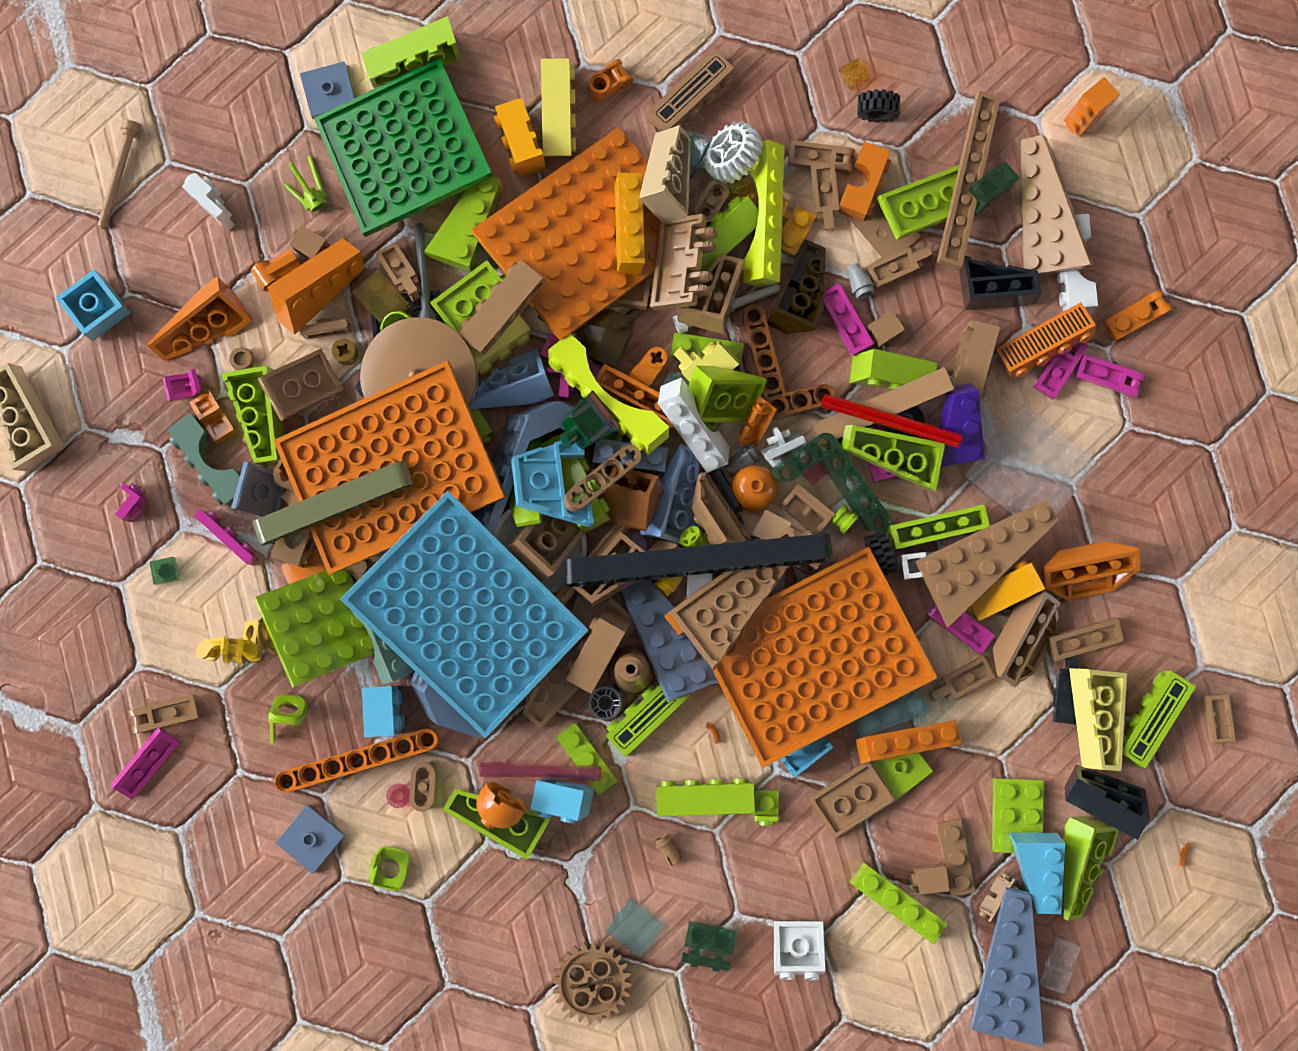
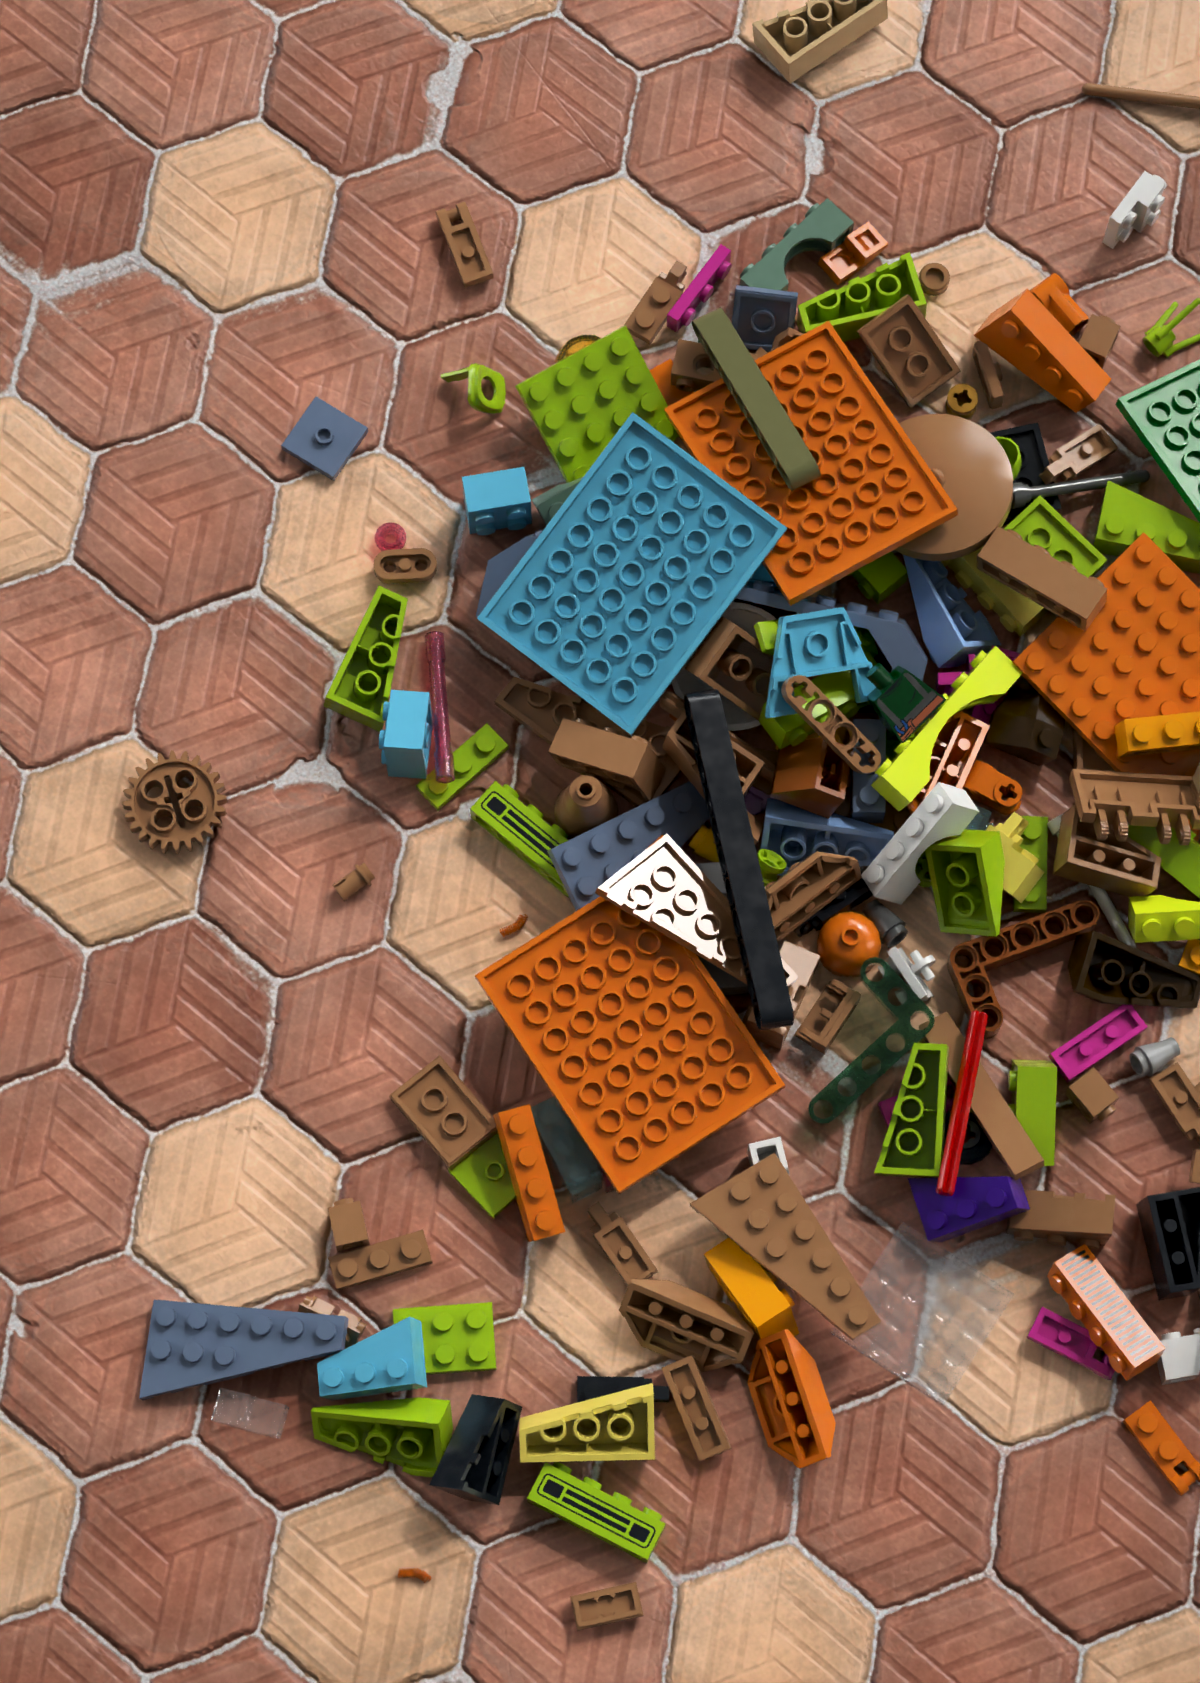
camera: 85 degrees right, 10 degrees down
medium azure brick [56,269,131,341] -> none
dark pink plate [111,727,180,800] -> none
dark pink bracket [115,483,148,522] -> none
orange wedge [147,276,252,361] -> none
clear green plate [149,557,180,586] -> none
dark pink bracket [163,369,203,402] -> none
yellow piece [196,619,262,664] -> none
orange beam [274,728,441,793] -> none
clear yellow plate [352,269,410,324] -> none
lime piece [369,846,410,891] -> none
orange cylinder [476,781,527,829] -> none
wheel [588,686,622,720] -> none
clear light blue piece [606,898,664,957] -> none
lime brick [656,778,755,817] -> none
clear green plate [681,920,737,972] -> none
orange hinge [738,395,777,447] -> none
lime bracket [753,790,779,826] -> none
white plate [773,921,825,980] -> none
medium azure hinge [780,737,833,777] -> none
clear pink tile [797,453,831,487] -> none
lime wheel [829,504,859,534] -> none
lime brick [850,862,948,944] -> none
black tyre [864,531,897,575] -> none
lime brick [886,504,990,551] -> none
dark pink plate [926,605,995,655] -> none
dark pink plate [1074,354,1145,398] -> none
none -> medium nougat hinge [624,261,687,345]

